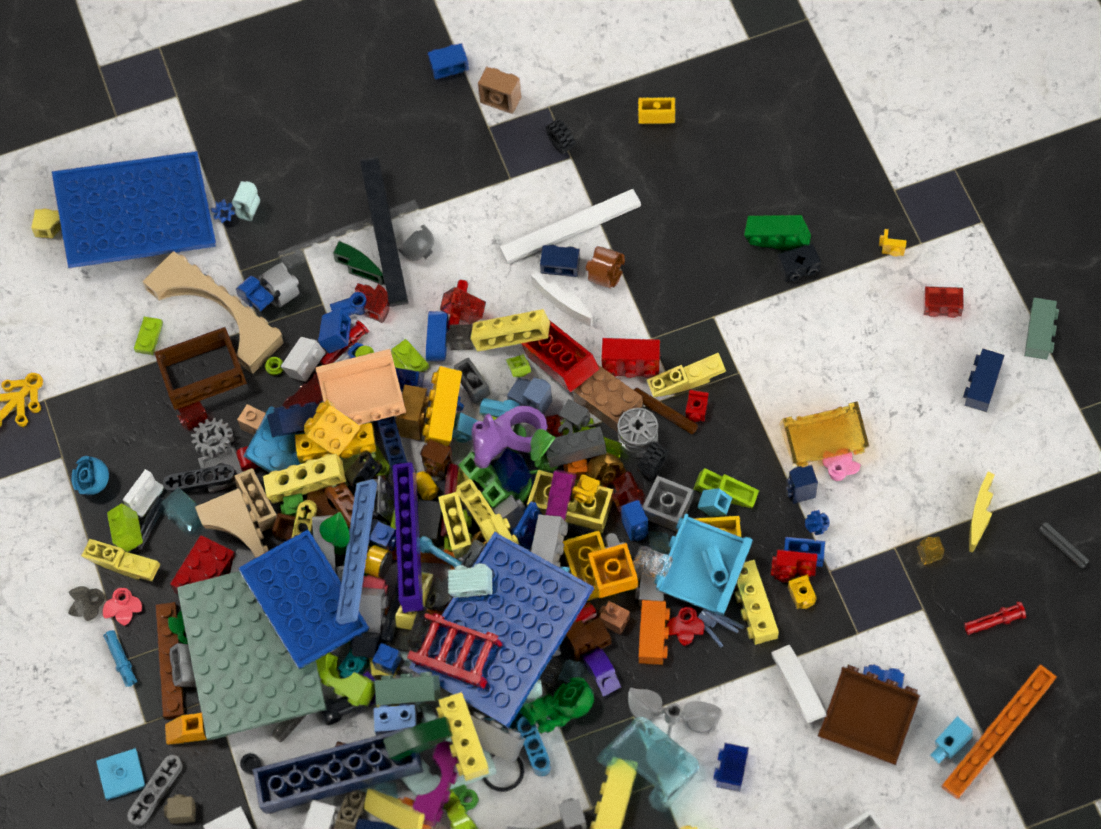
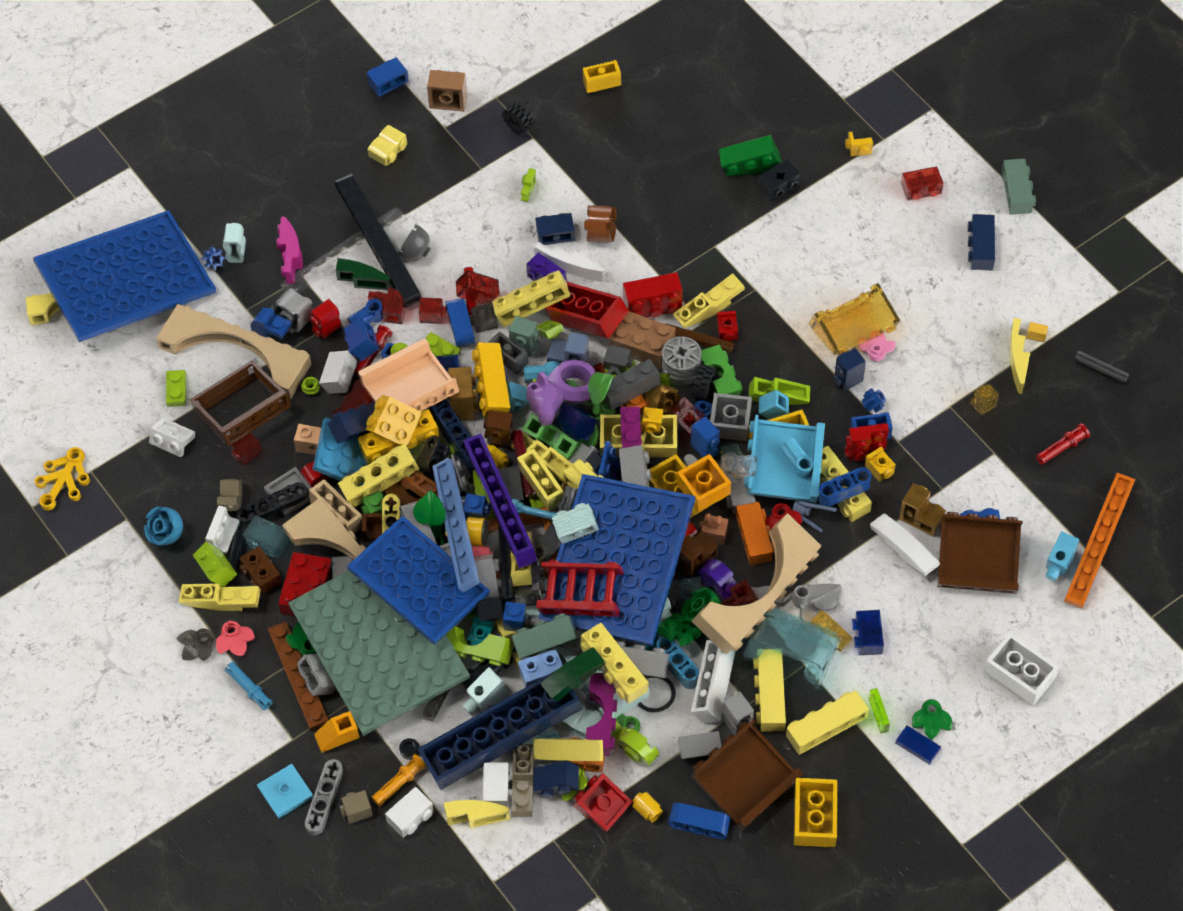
camera: 20 degrees left, 5 degrees down
light grey gear [191,418,234,458] -> none
white tile [500,189,641,264] -> none
none -> white bracket [149,418,195,457]
none -> dark tan brick [217,479,242,511]
none -> reddish brown brick [239,546,282,595]
none -> dark pink slope [276,217,303,284]
none -> red brick [310,299,342,340]
none -> light yellow brick [368,125,407,166]
none -> light orange pin [371,754,427,807]
none -> clear red brick [419,297,447,324]
none -> light aqua torso [462,667,508,714]
none -> sand green brick [509,316,540,357]
none -> lime plate [520,168,536,202]
none -> dark purple brick [526,252,567,281]
none -> white brick [691,640,735,723]
none -> tan arch [692,513,821,655]
none -> blue plate [694,400,712,418]
none -> bright green arch [701,345,743,396]
none -> clear red brick [721,579,758,606]
none -> clear yellow slope [808,610,852,652]
none -> blue beam [818,467,872,506]
none -> pearl gold brick [899,483,946,537]
none -> yellow slope [1026,322,1048,342]

